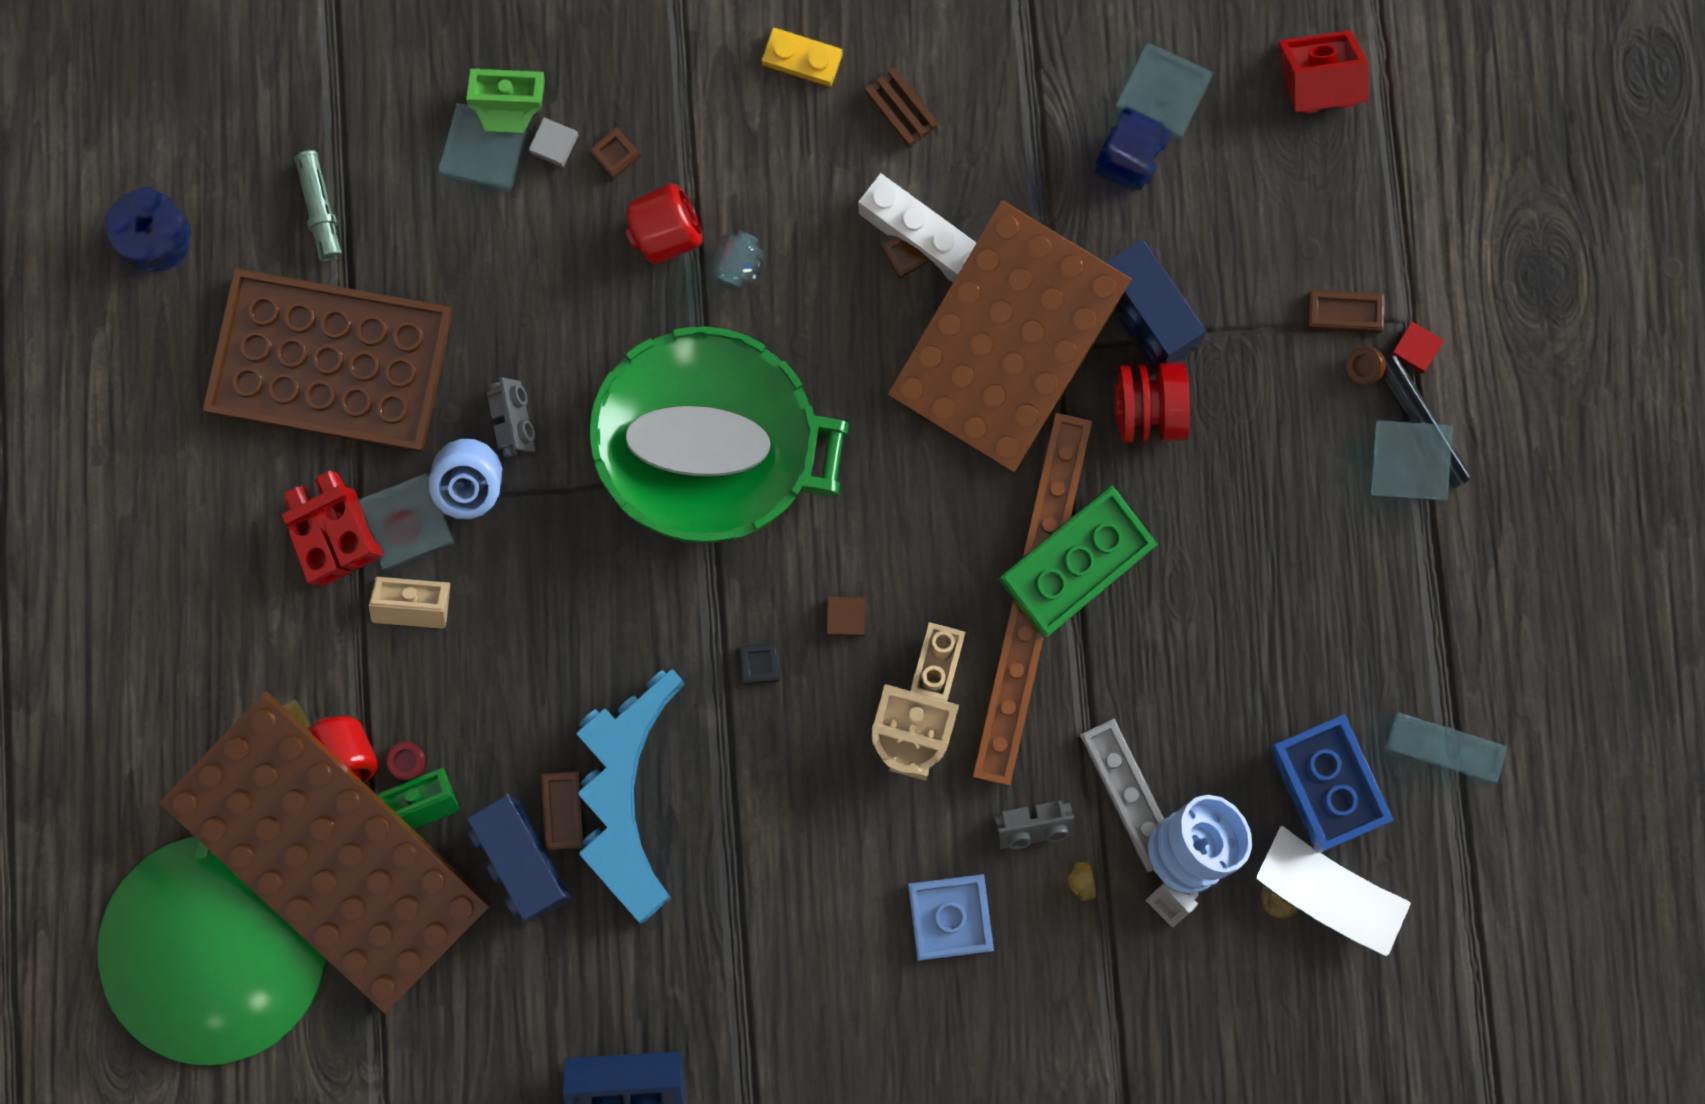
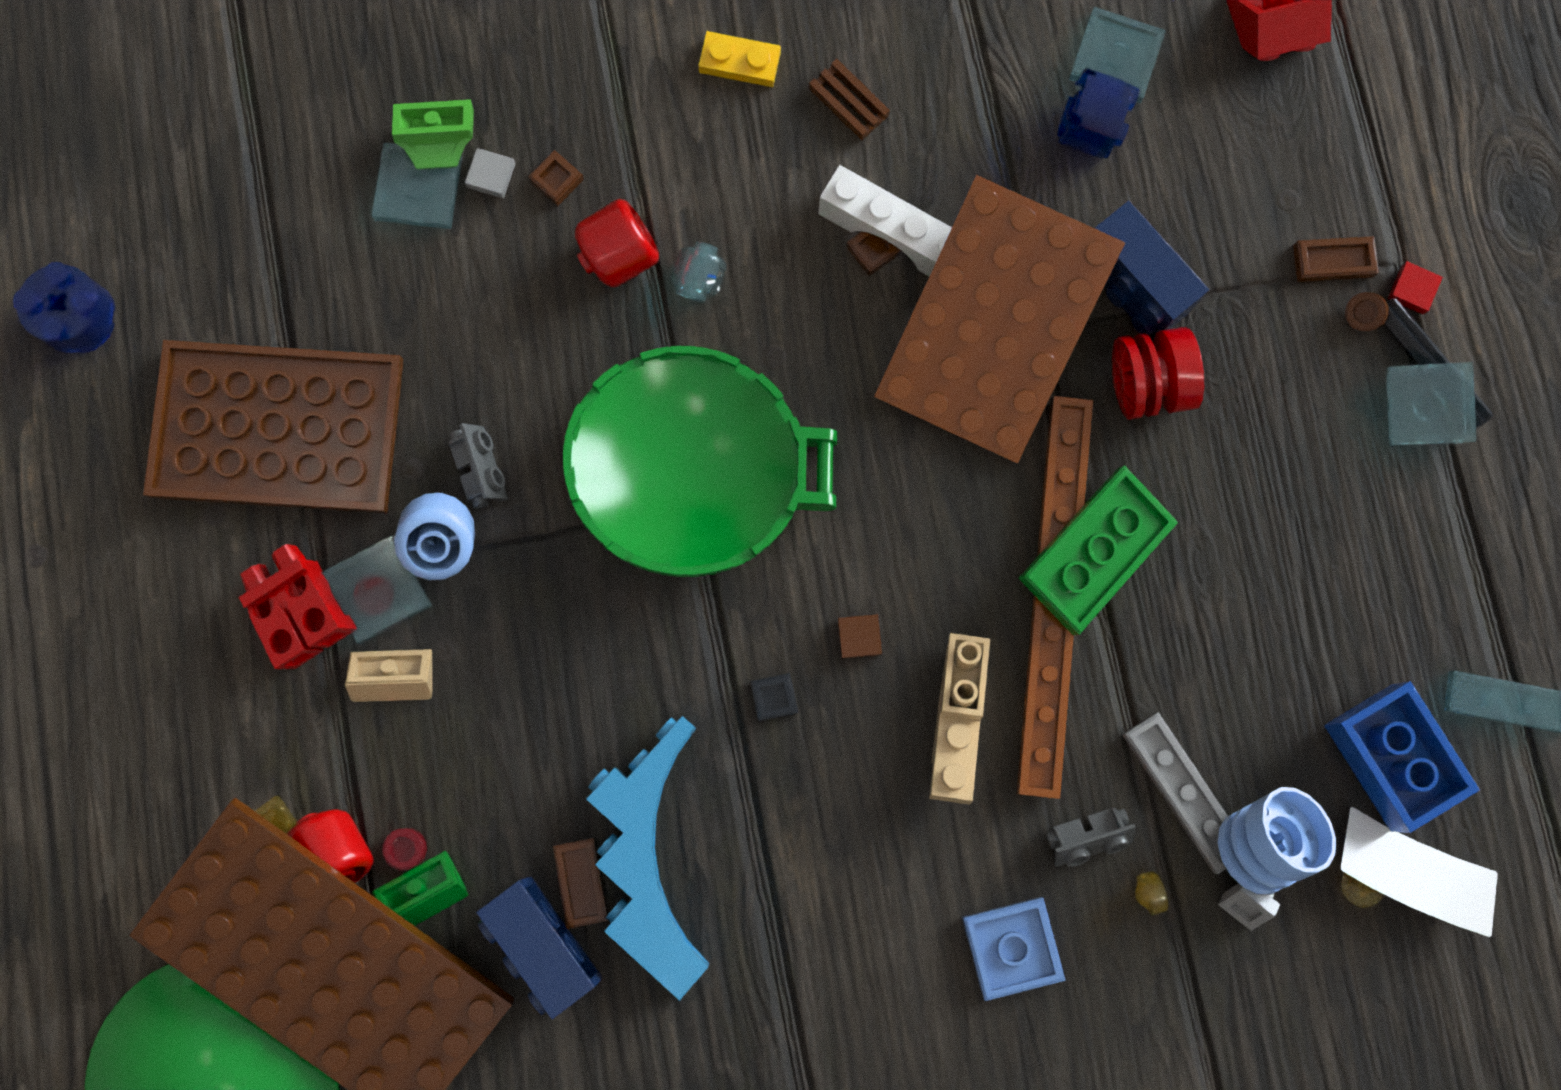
camera: 15 degrees left, 0 degrees up
sand green pin [294,151,342,262] -> none
light grey shield [626,406,770,476] -> none
tan slope [872,684,959,773] -> none

